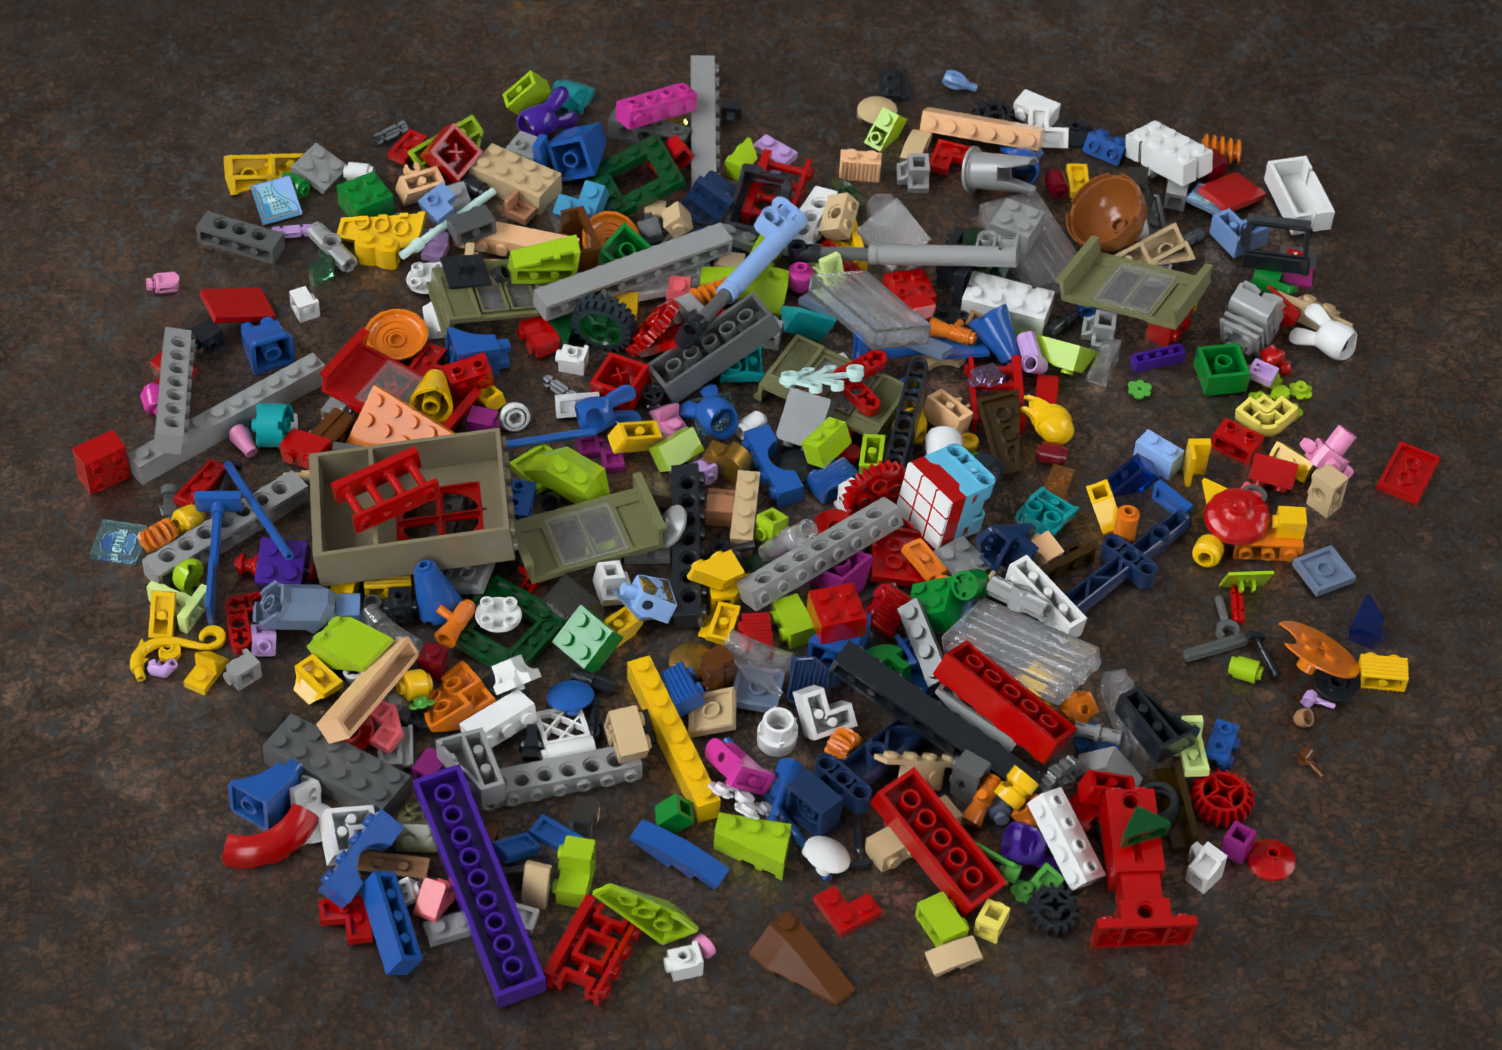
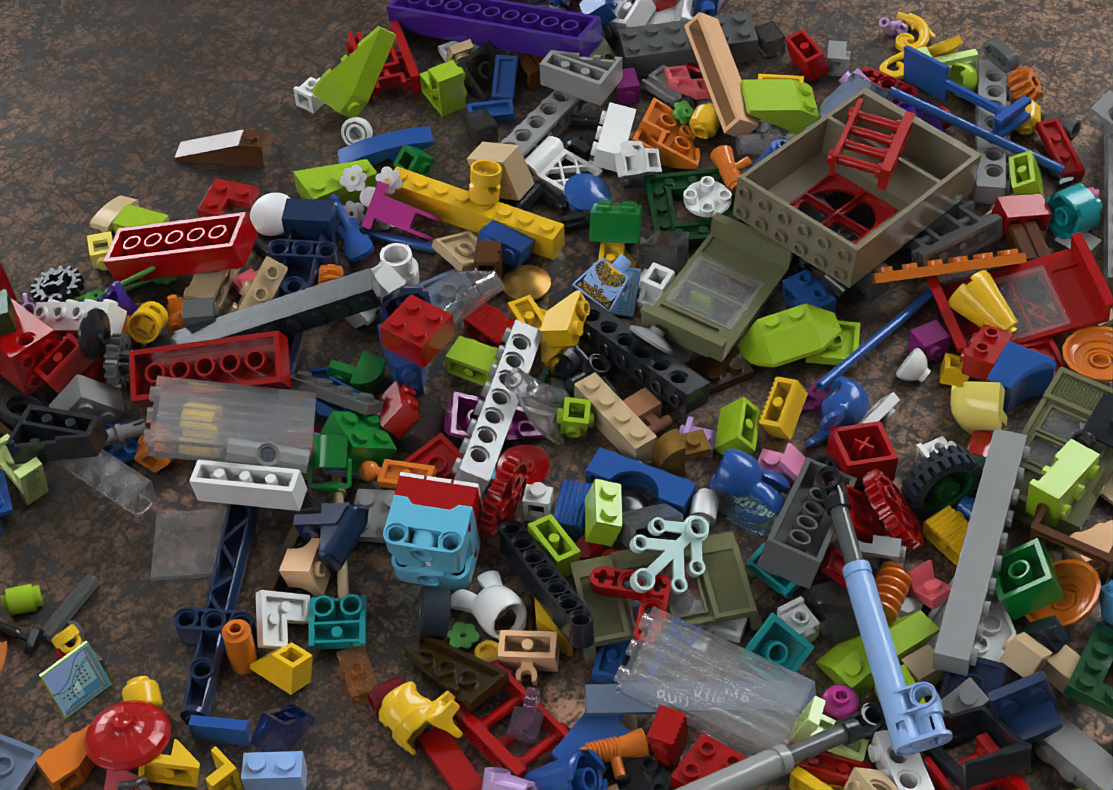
camera: 145 degrees right, 0 degrees up
clear light blue tile [90,519,147,565] -> none
yellow slope [184,651,230,695] -> none
dark red brick [418,641,449,682] -> none
axle [542,374,578,395] -> none
bright pink tile [693,933,716,959] -> none
yellow brick [1272,506,1307,539] -> none
none -> lavender hand [22,293,35,312]
none -> yellow tile [51,624,82,654]
none -> black dish [78,308,111,360]
none -> clear piece [151,508,227,580]
none -> white plate [256,590,310,649]
none -> white brick [341,117,373,146]
none -> yellow wheel [469,160,502,205]
none -> red brick [785,29,829,81]
none -> light yellow brick [950,382,1007,434]
none -> dark grey beam [982,37,1019,73]
none -> lime brick [1008,150,1044,197]

